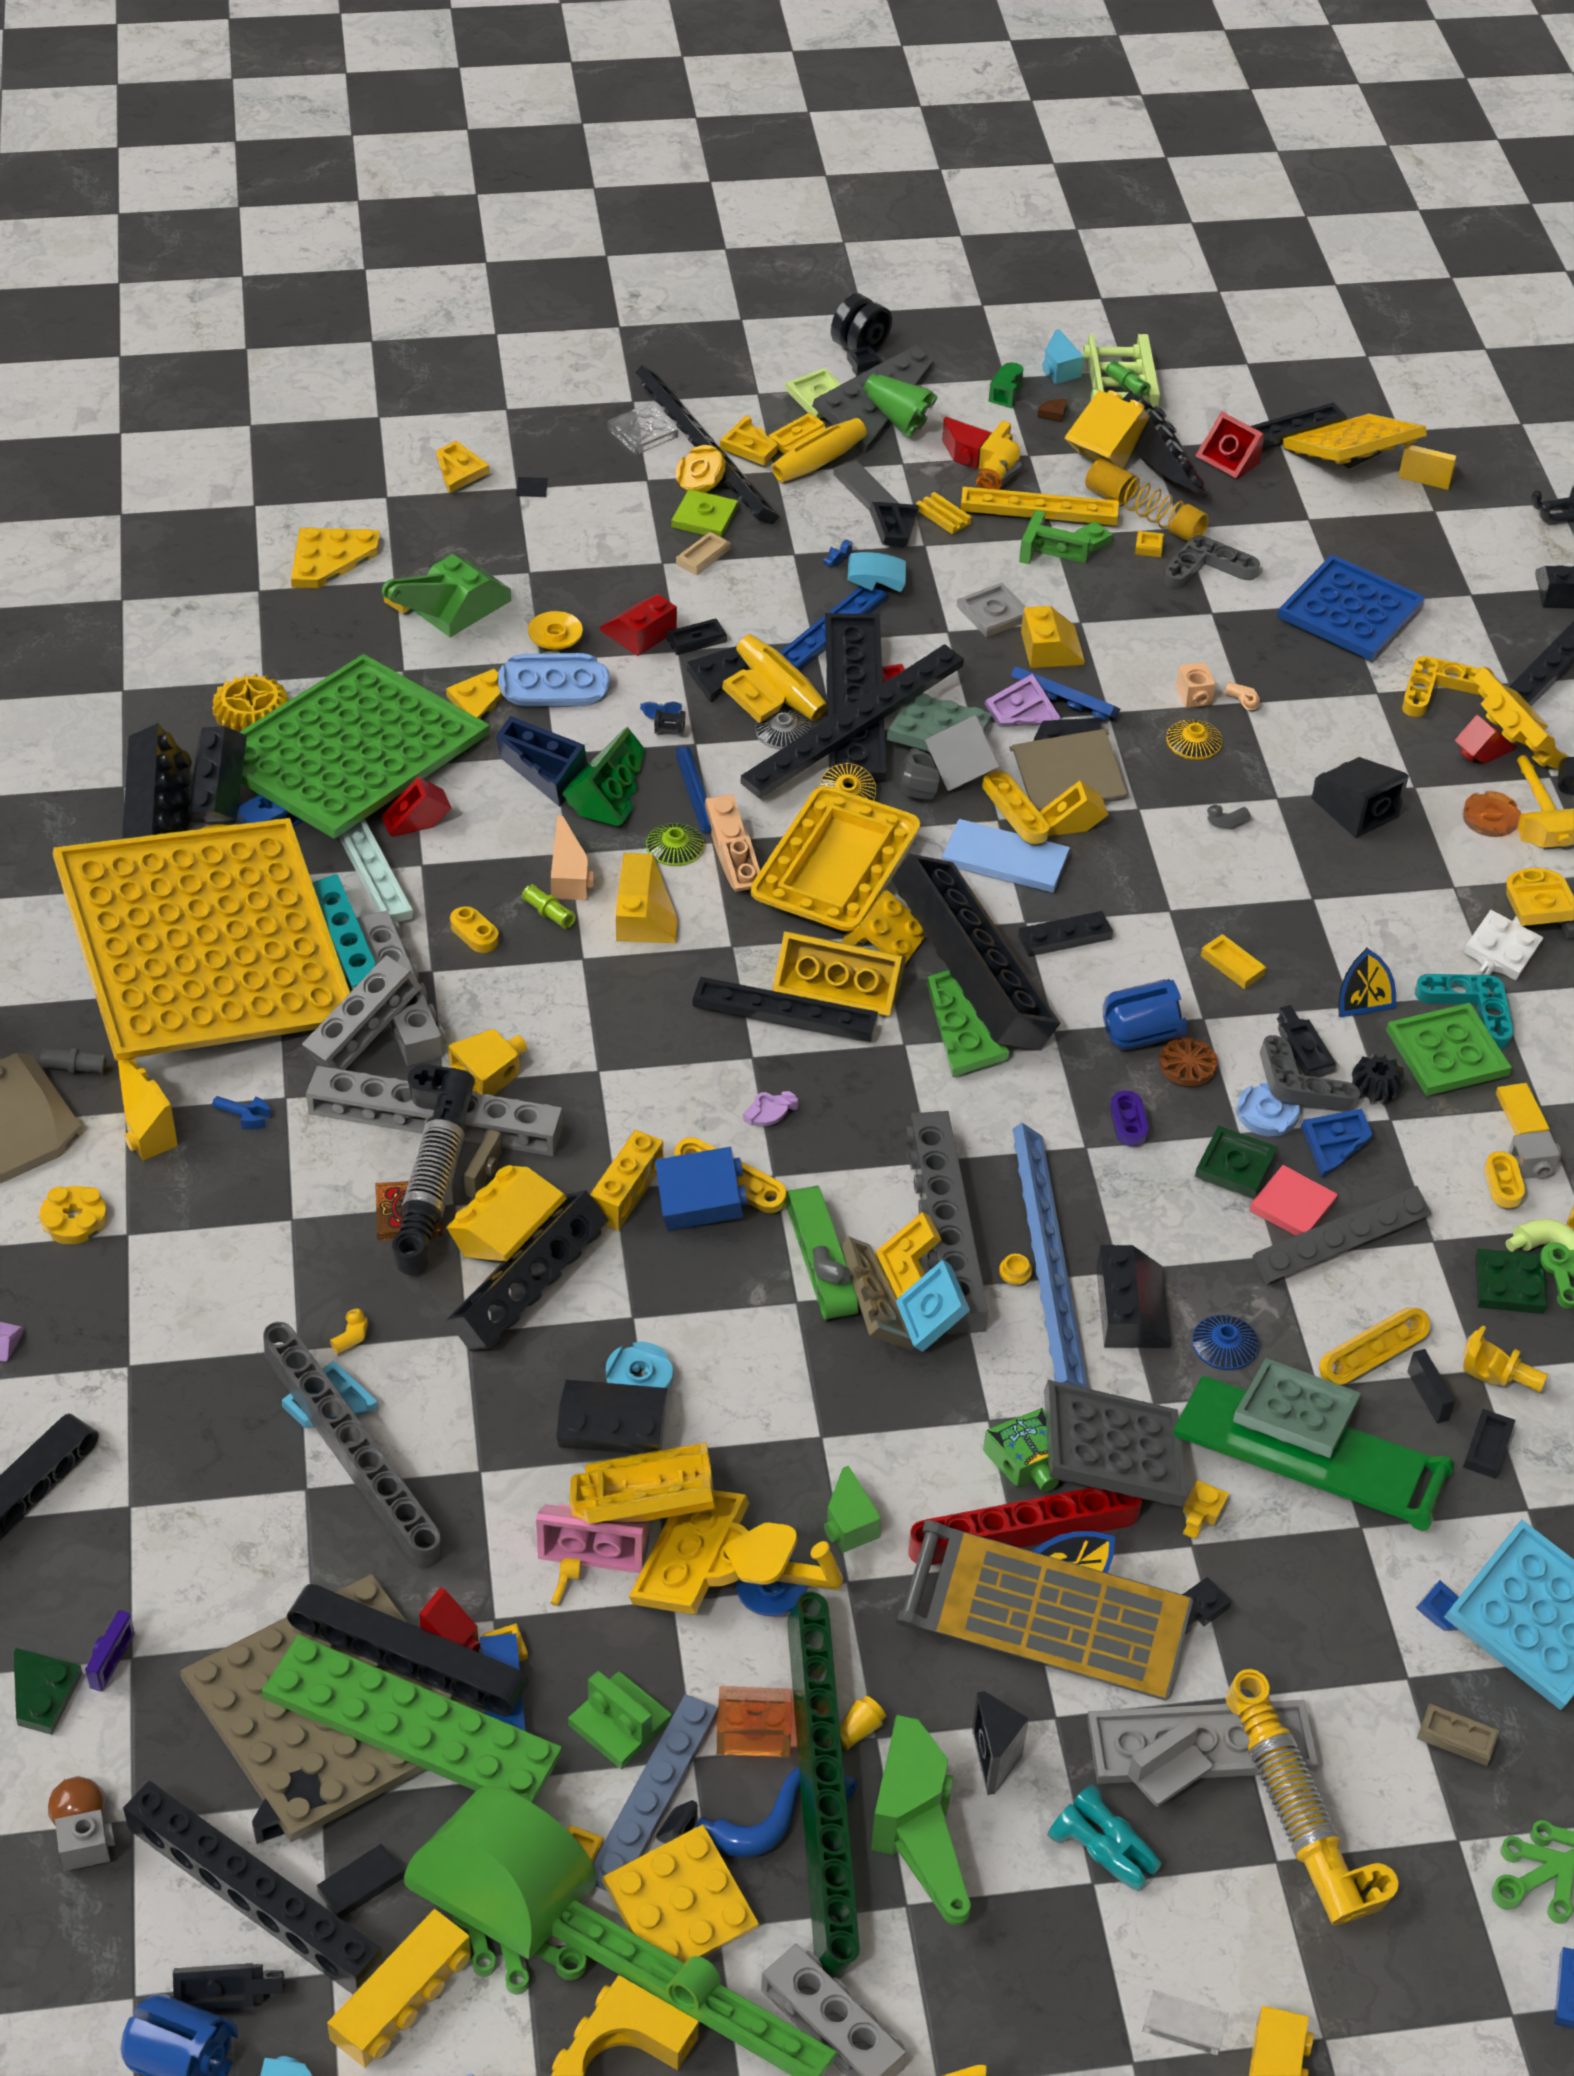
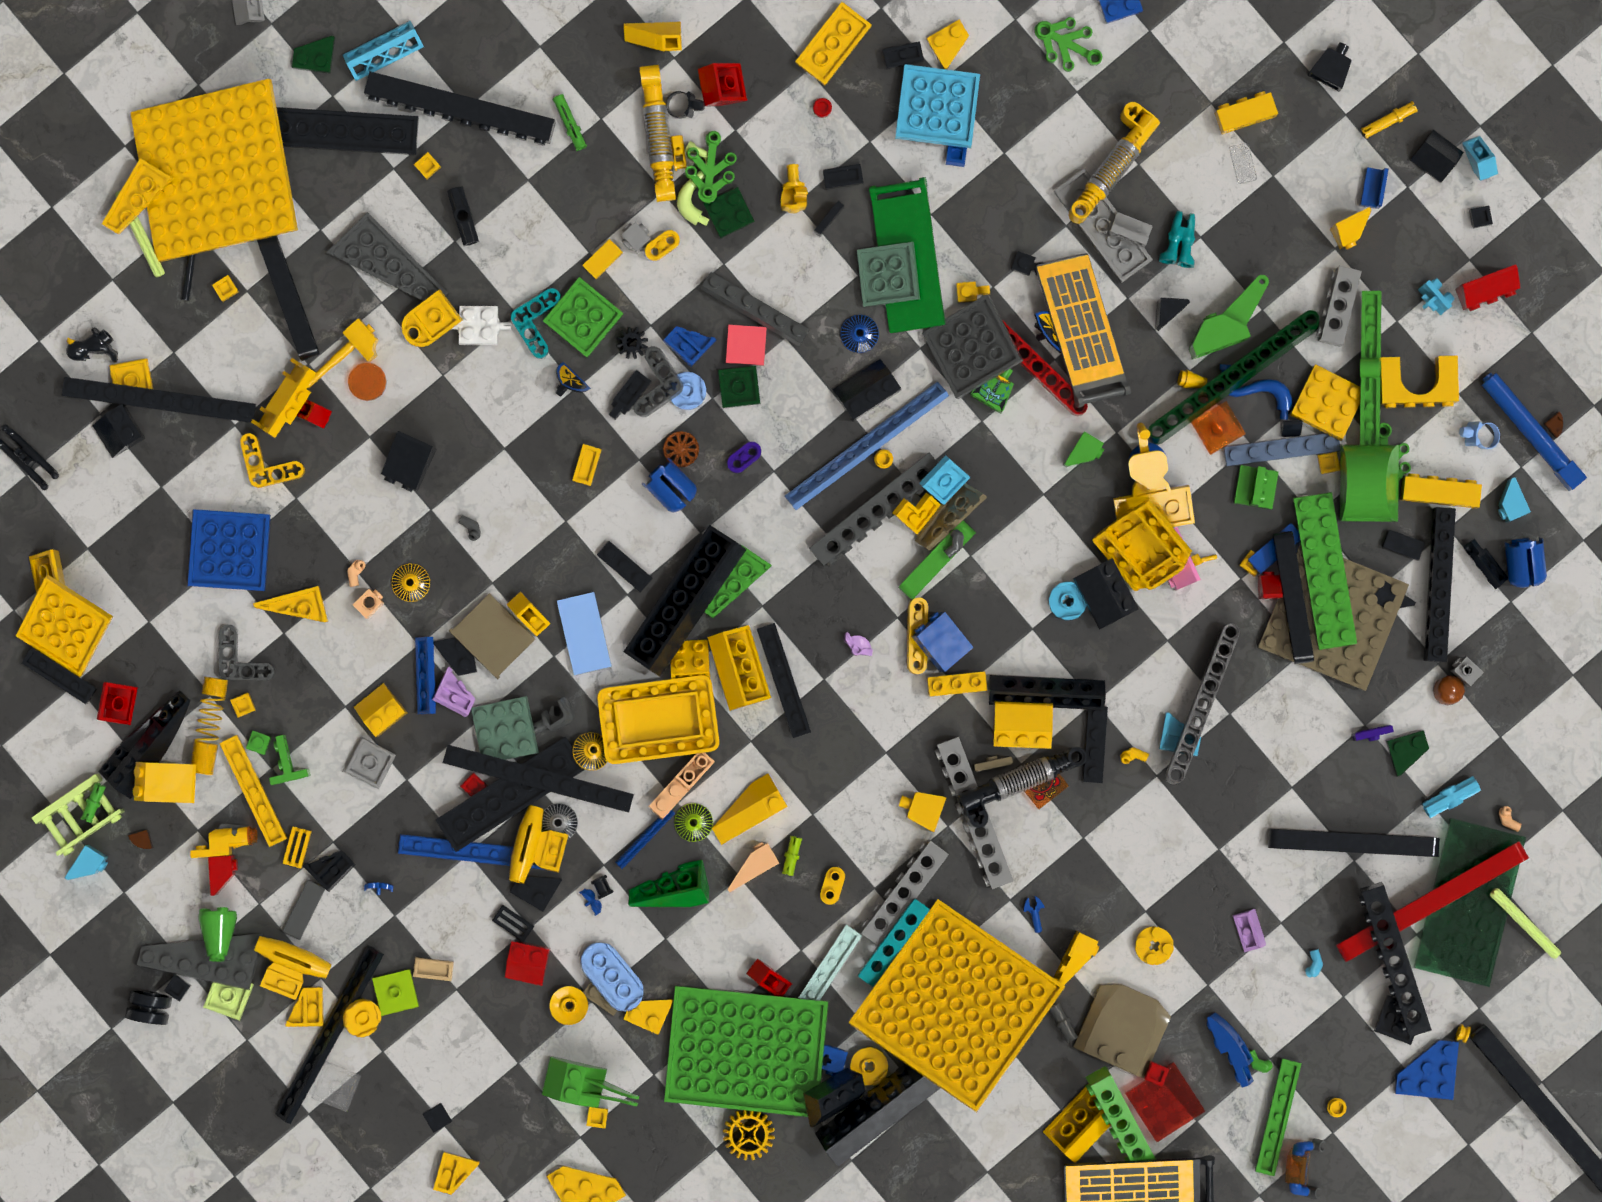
camera: 120 degrees left, 40 degrees up
light grey brick [302,955,422,1070] -> none
dark blue wedge [496,716,588,807] -> none
medium azure slope [848,552,906,592] -> none
light grey tile [925,715,1001,792] -> none
yellow plate [982,770,1050,845] -> none
green leg [988,362,1024,408] -> none
yellow plate [1319,1307,1430,1385] -> none
dark tan plate [1417,1703,1500,1766] -> none
none -> yellow wing [253,586,329,623]
none -> black plate [1083,706,1108,783]

